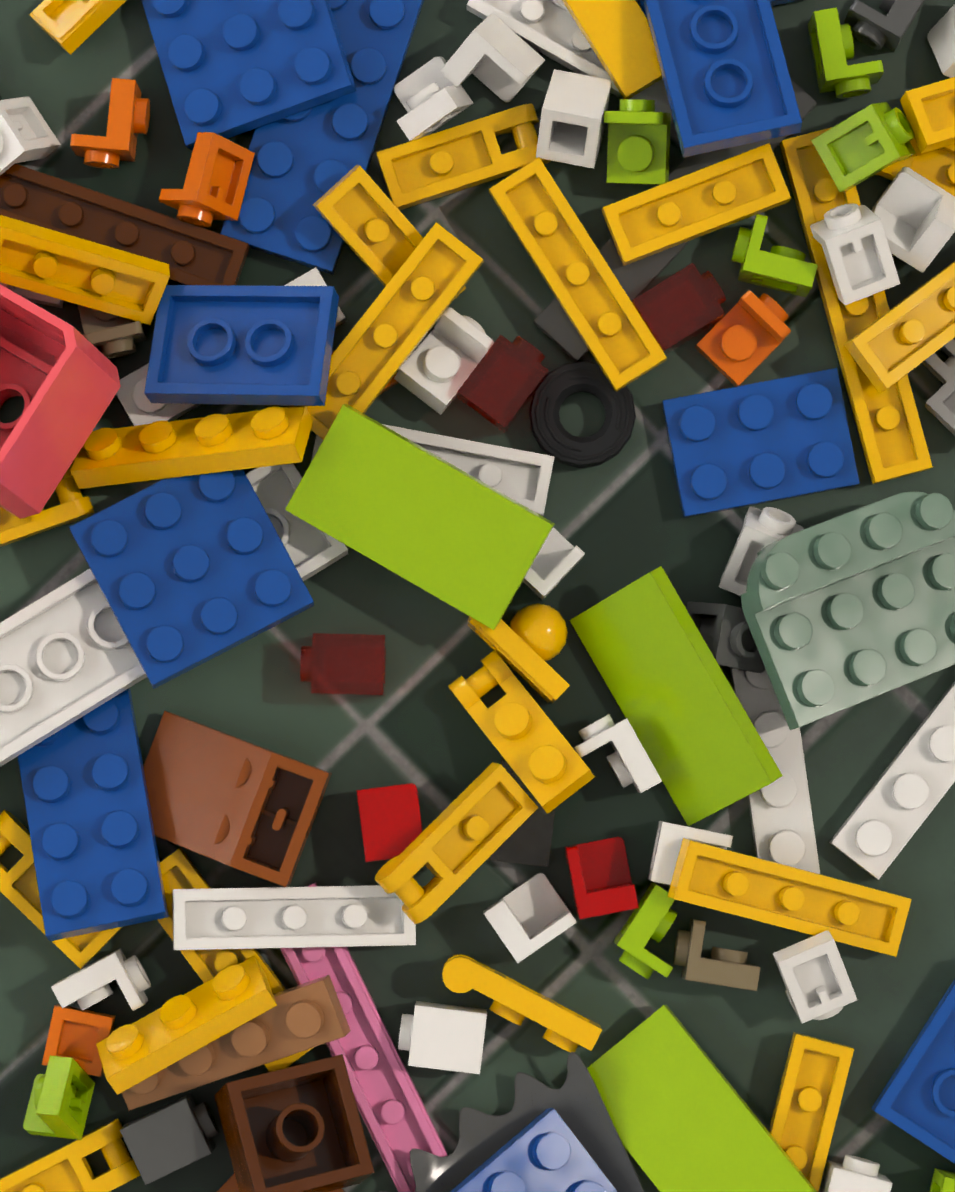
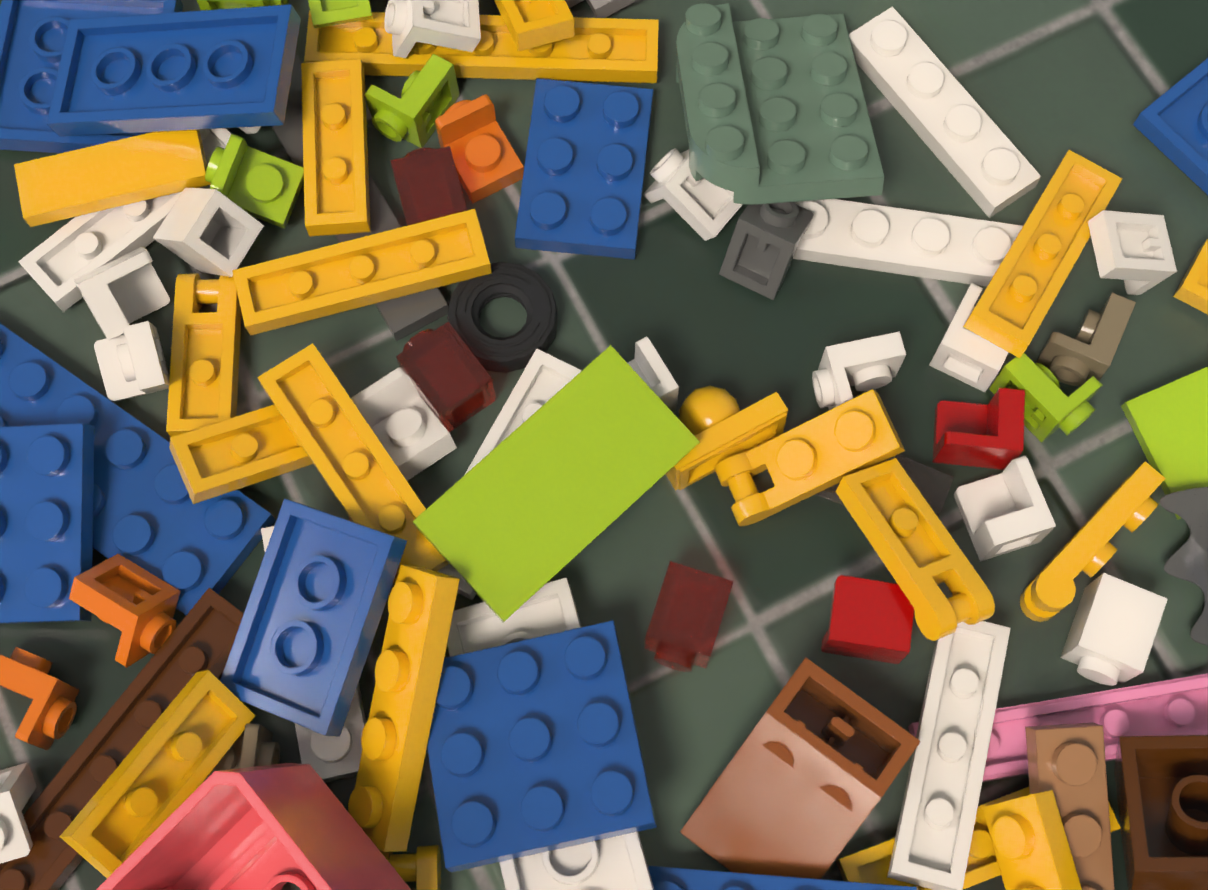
camera: 70 degrees left, 15 degrees down
lime tile [570,566,783,826] -> none

